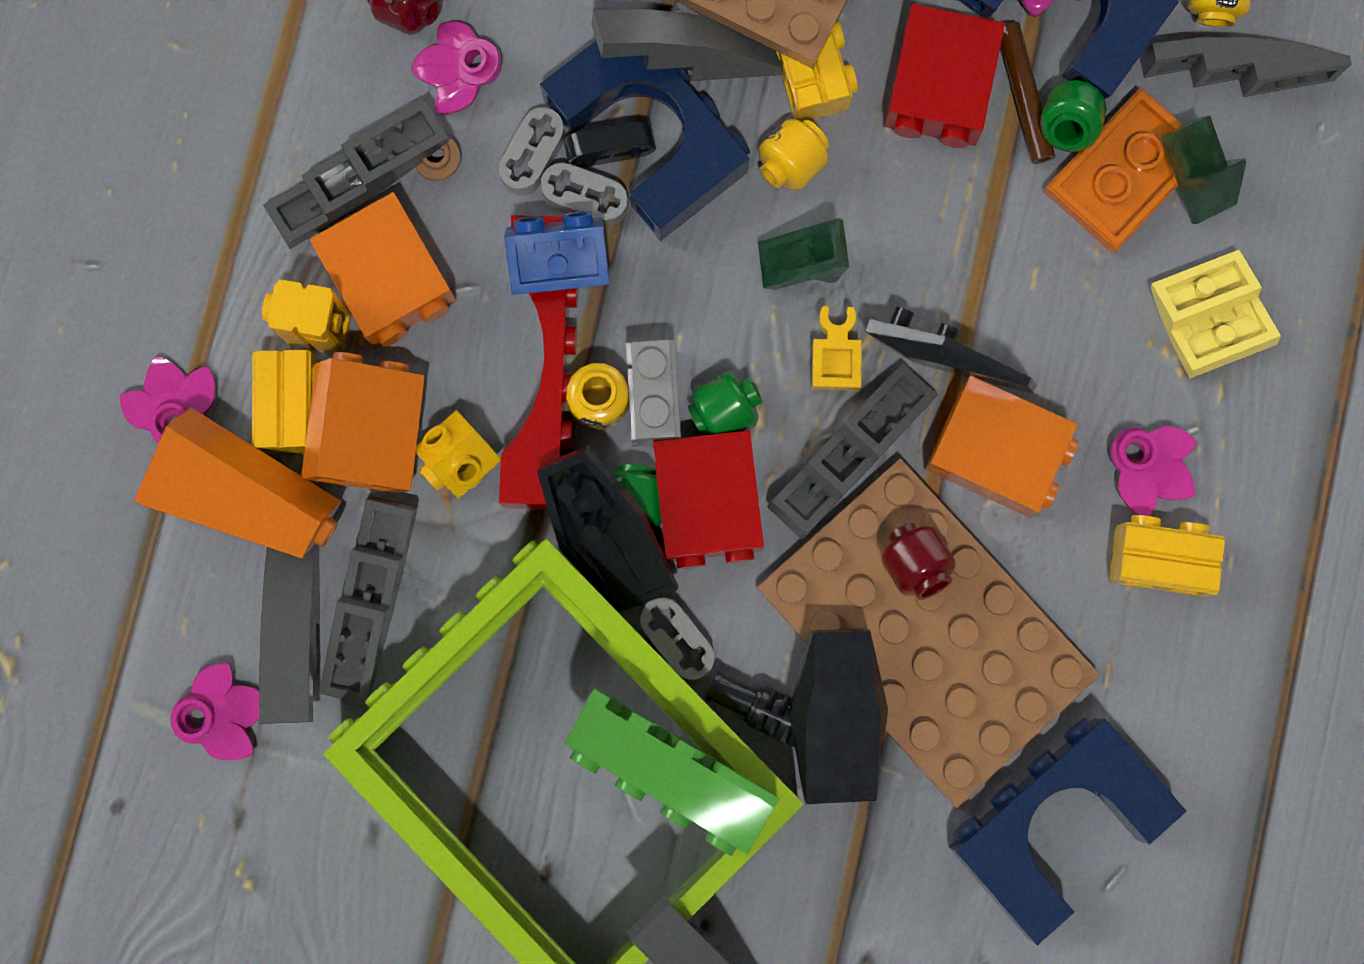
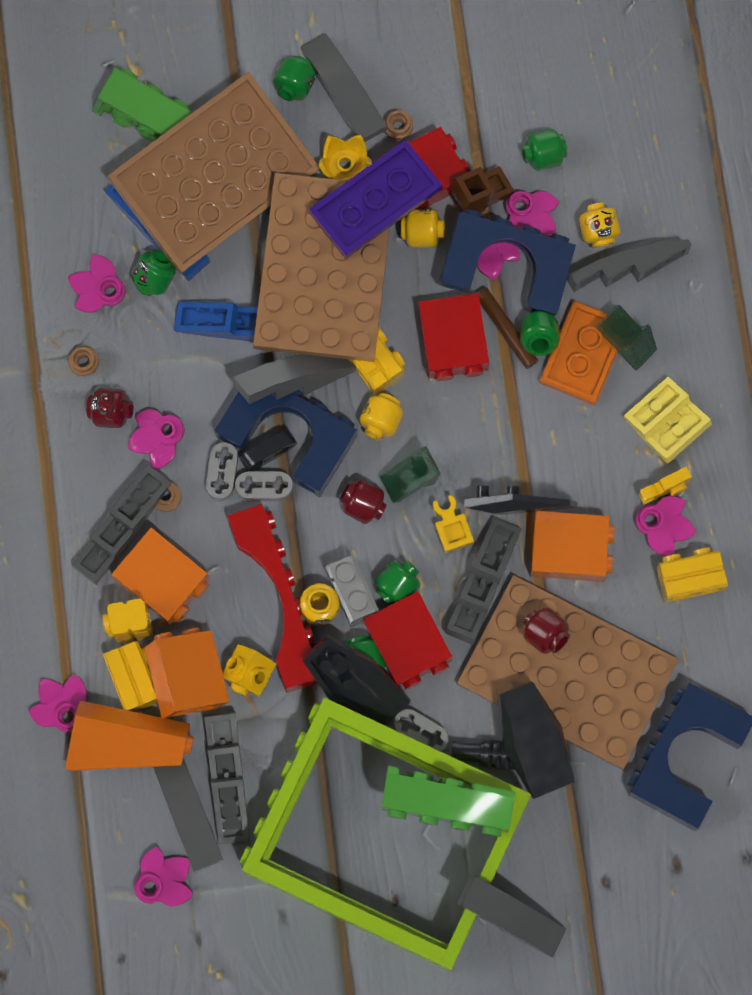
camera: 20 degrees left, 5 degrees down
blue bracket [504,211,610,295] -> none
none -> dark red head [339,479,387,524]
none -> yellow plate [638,466,692,505]

